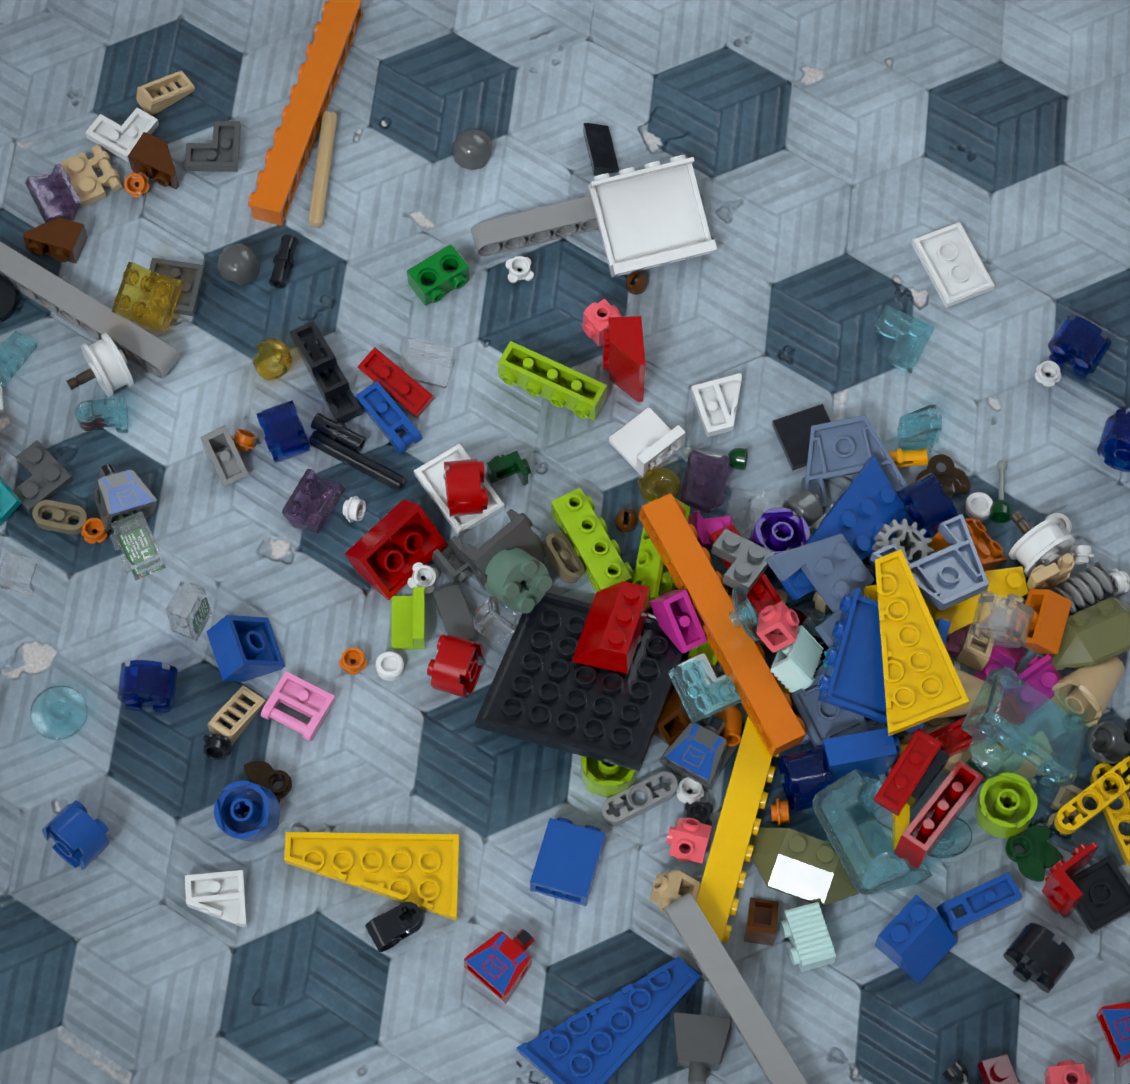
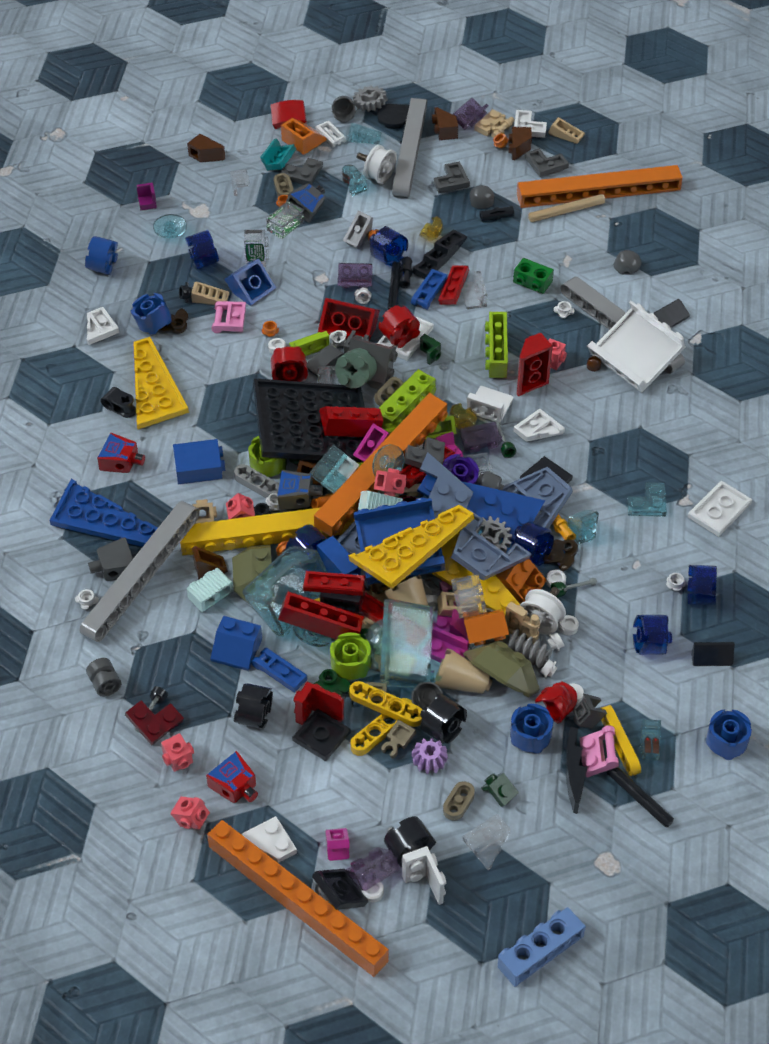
camera: 65 degrees right, 15 degrees down
clear yellow bracket [112,262,184,333] -> none

